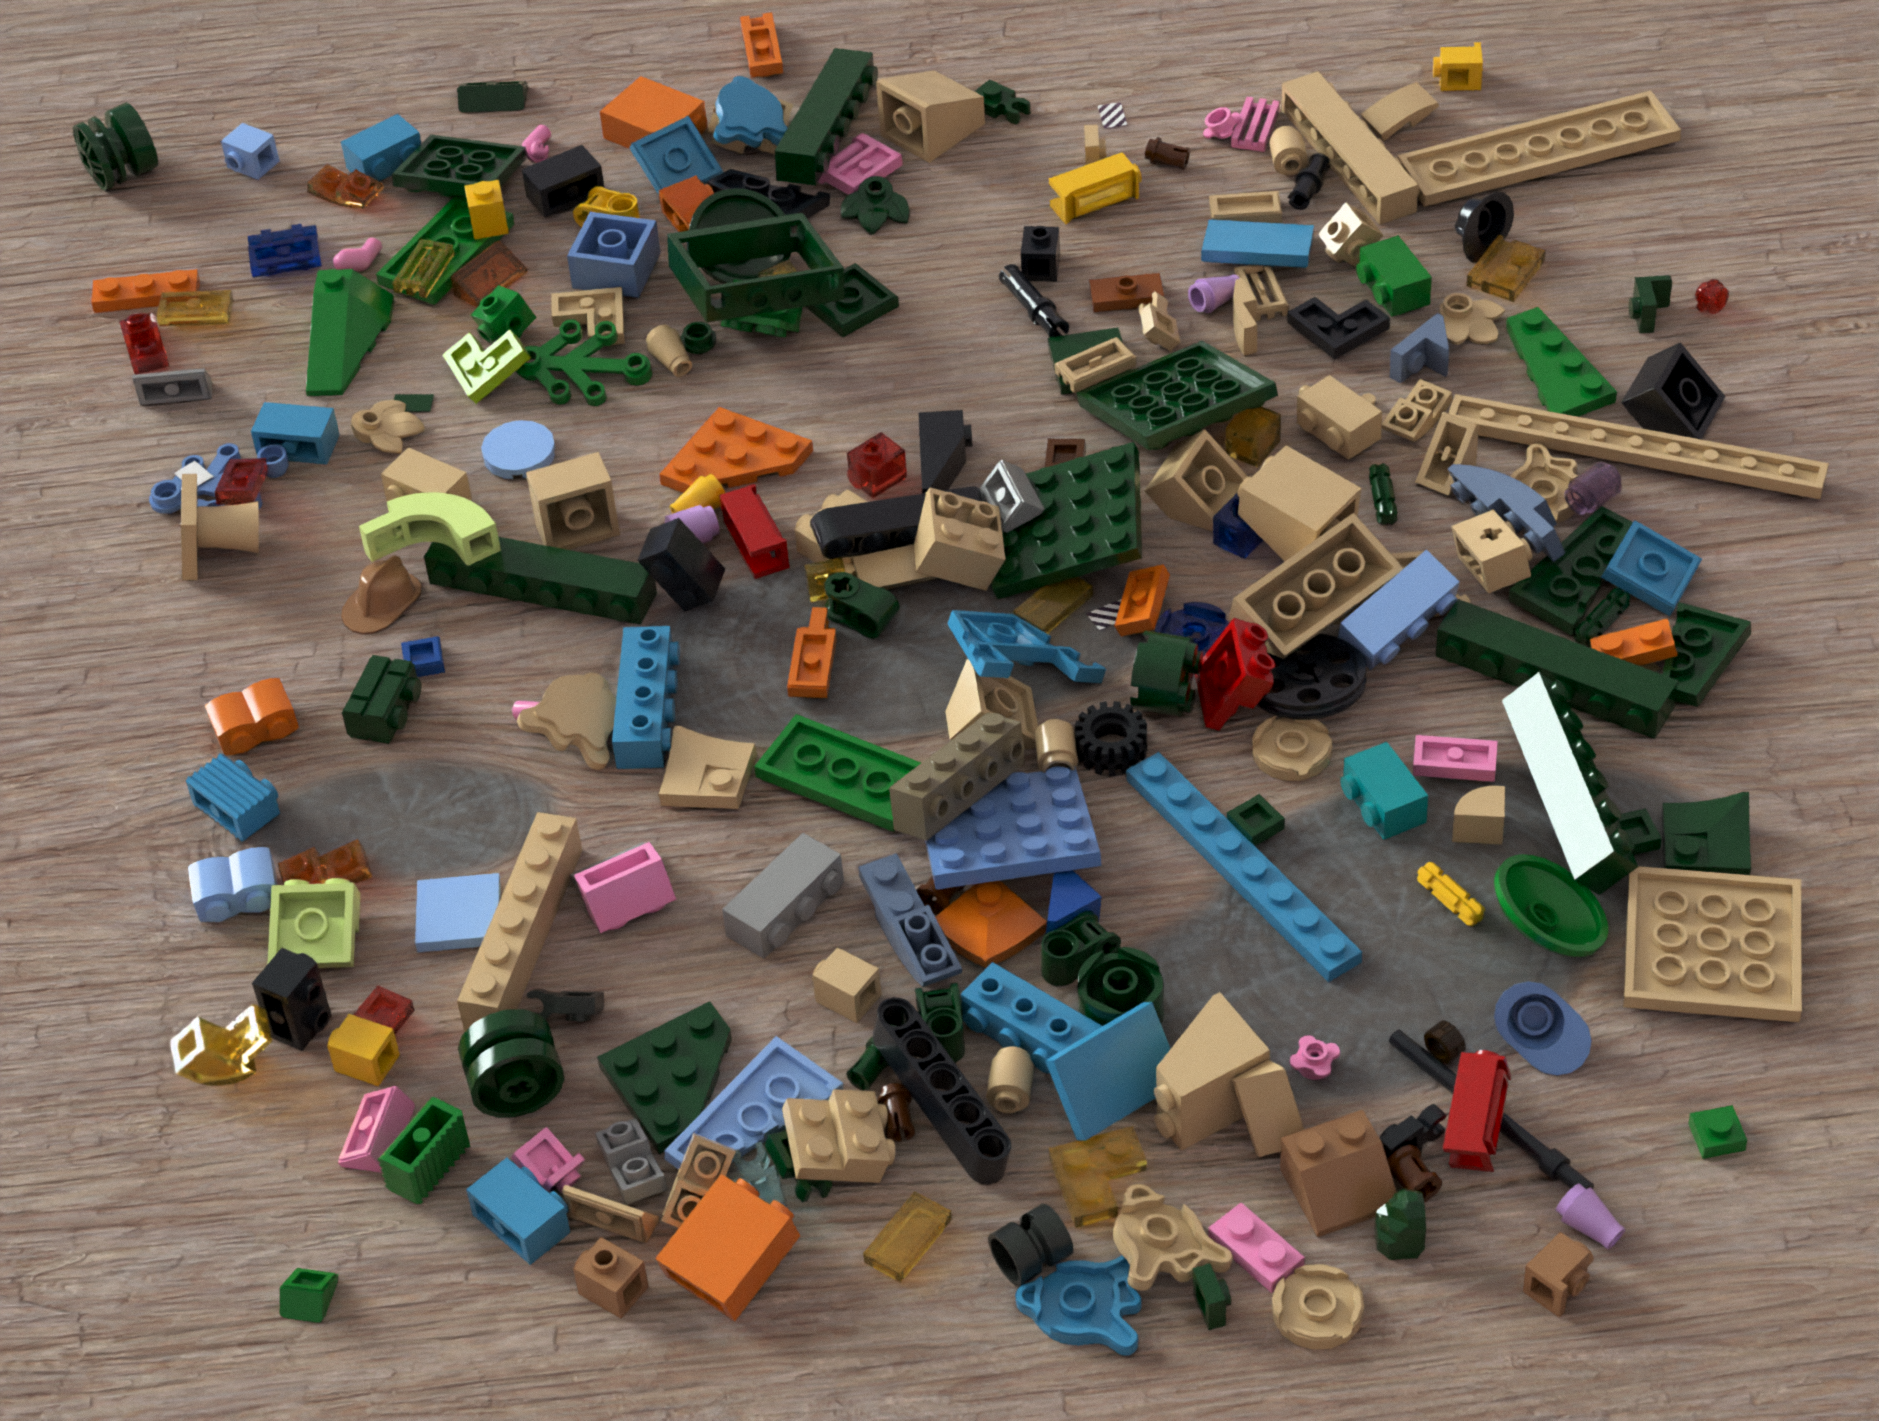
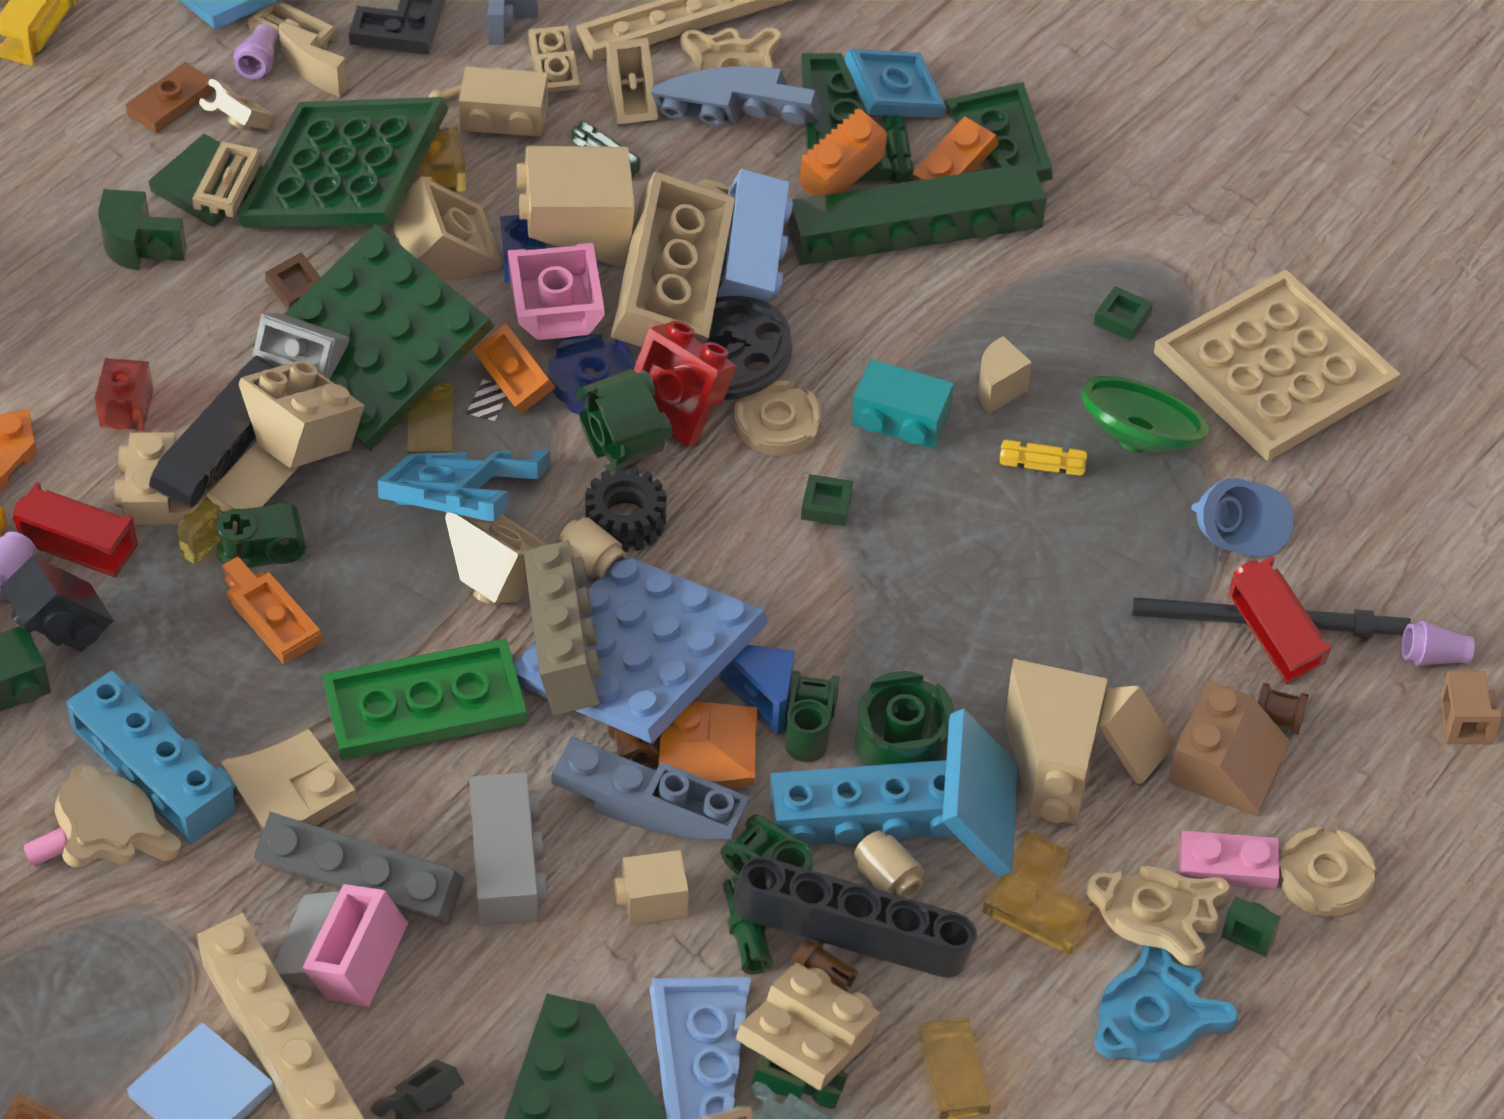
camera: 50 degrees left, 5 degrees up
black slope [918,410,973,494] -> none
pearl dark grey wheel [988,1203,1074,1286] -> none
black pin [999,264,1069,337] -> none
black brick [1020,226,1060,282] -> none
dark azure plate [1126,752,1362,982] -> none
bright pink plate [1290,1035,1340,1080] -> none
dark green rock [1375,1189,1426,1260] -> none
black plate [1379,1104,1446,1159] -> none
bright pink plate [1413,735,1498,782] -> none
dark brown axle [1424,1020,1466,1064] -> none
tan brick [1451,509,1532,593] -> none
brick [1502,672,1638,895] -> none
clear purple brick [1564,462,1622,515] -> none
dark green plate [1662,792,1751,875] -> none
green plate [1688,1105,1748,1159] -> none
none -> dark green brick [98,189,187,270]
none -> dark grey brick [253,811,465,925]
none -> bright pink slope [508,242,605,340]
none -> orange brick [799,109,887,197]

